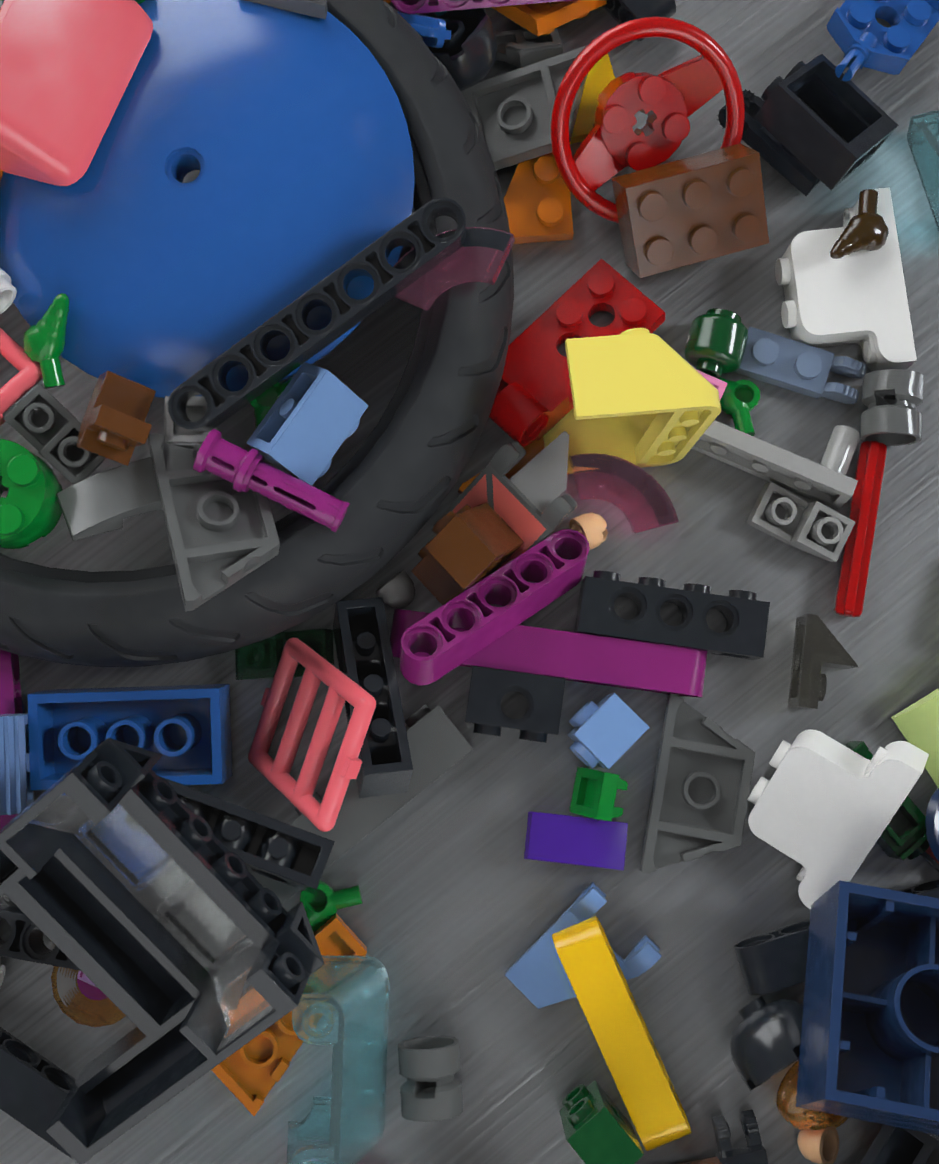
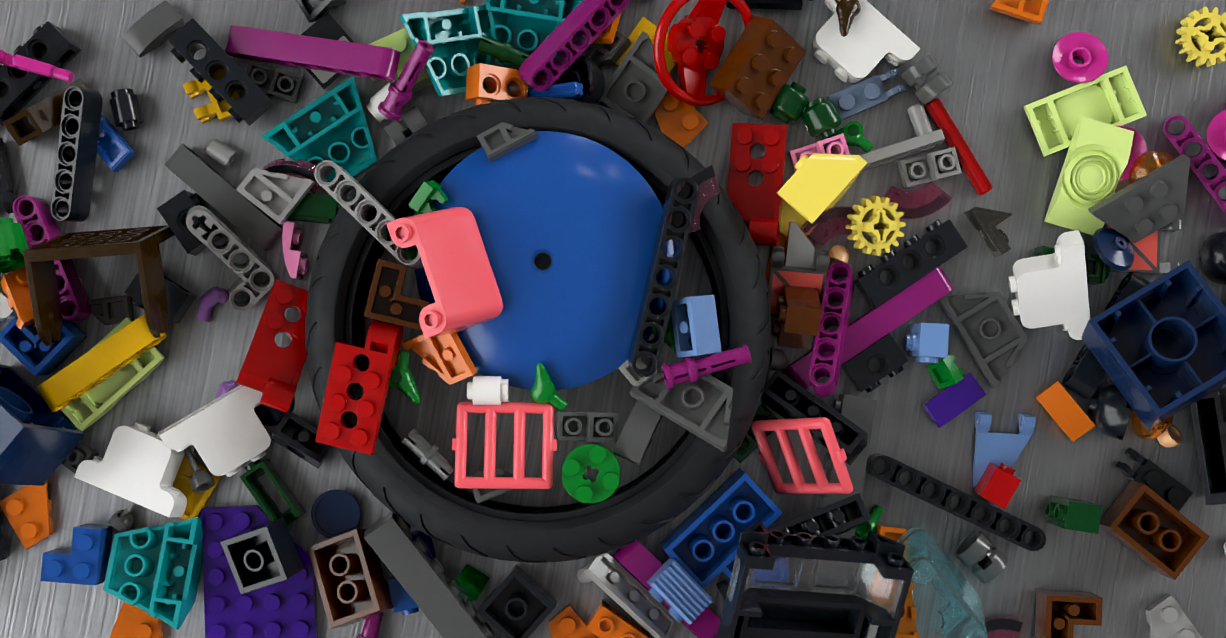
camera: 45 degrees left, 5 degrees up
reddish brown brick [77,371,156,466] -> none
yellow beam [552,916,692,1151] -> none
none -> dark green head [770,81,809,124]
none -> light yellow gear [845,196,906,256]
none -> black beam [866,453,1046,552]
none -> clear pink tile [883,182,952,219]
none -> red brick [974,462,1021,509]
none -> orange slope [1036,381,1096,443]

